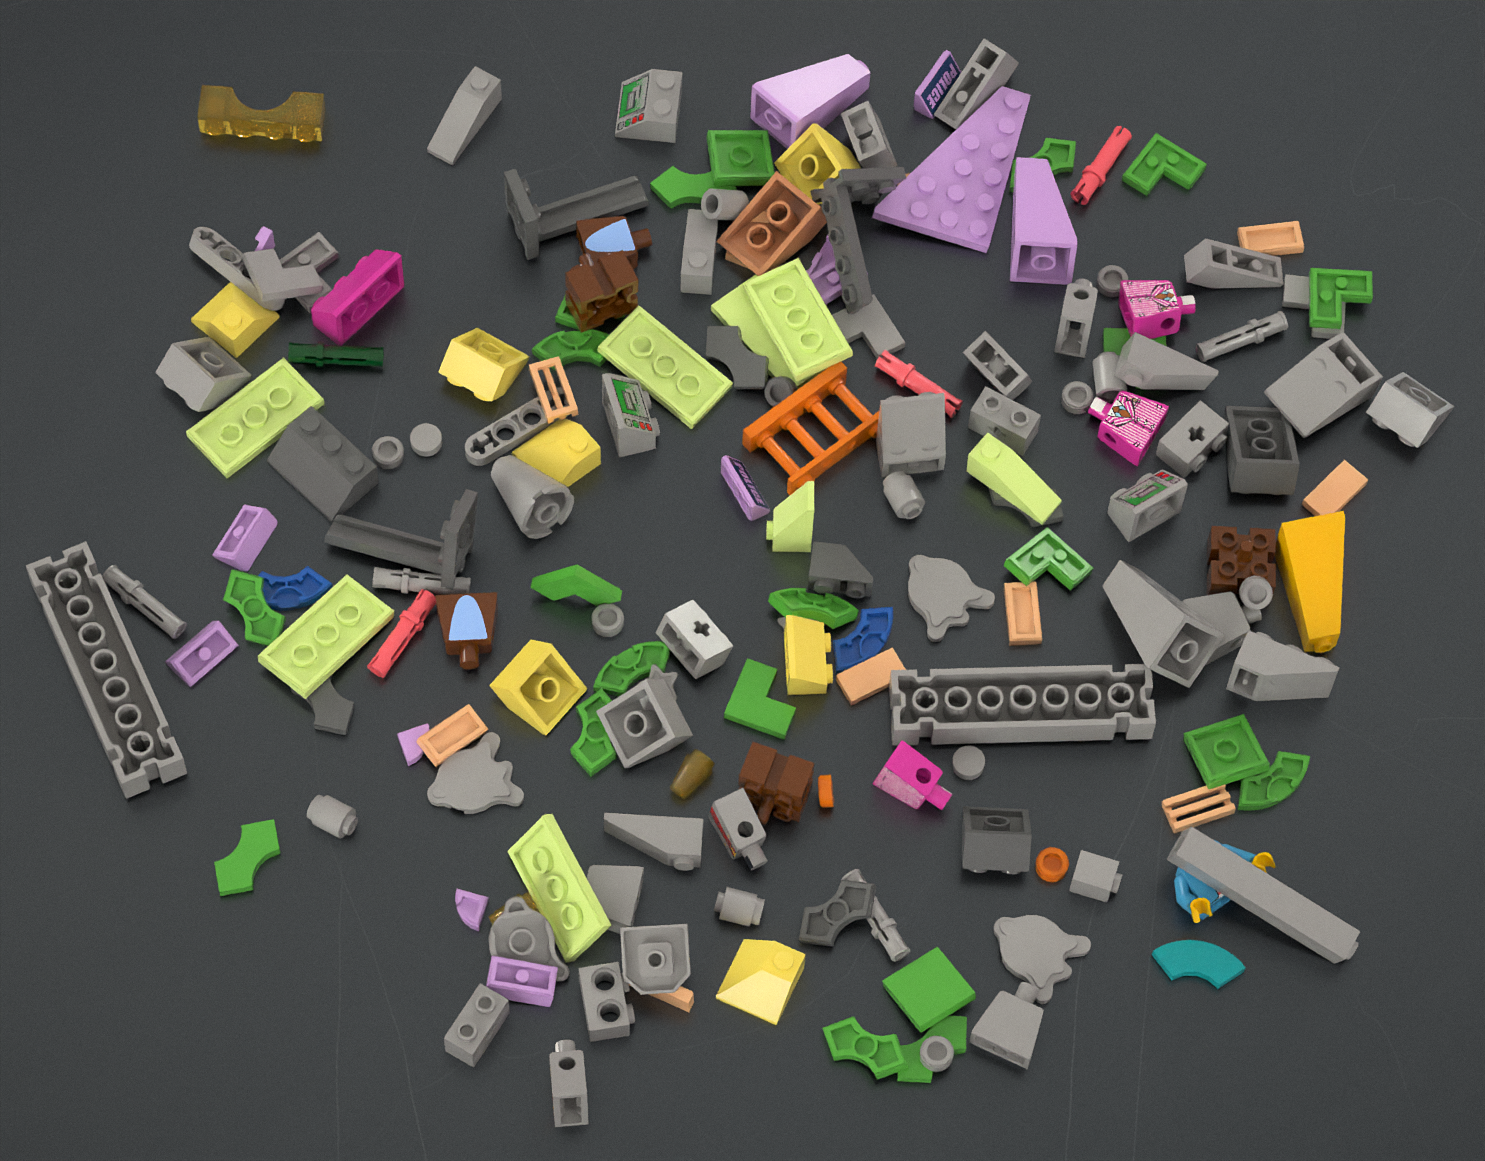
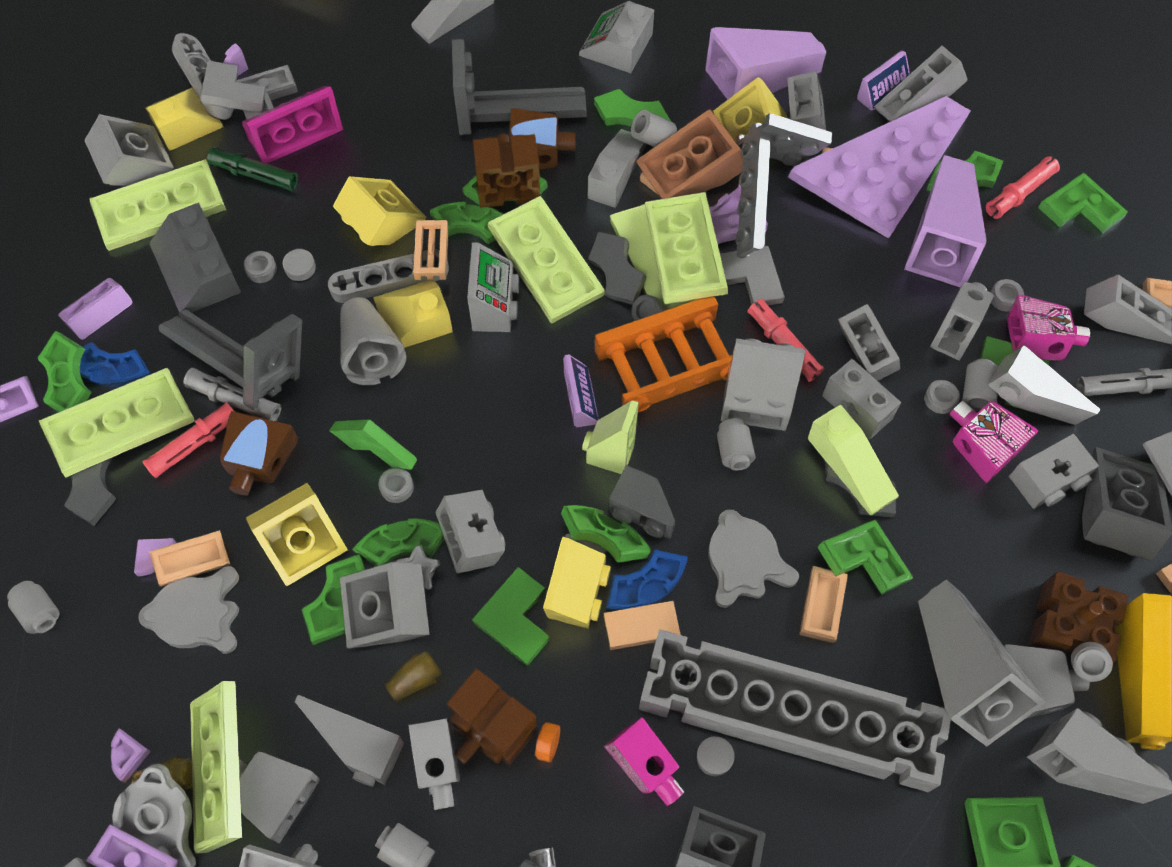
camera: 20 degrees right, 0 degrees up
bright green tile [706,130,775,186] -> none
light grey slope [1107,469,1188,542] -> none

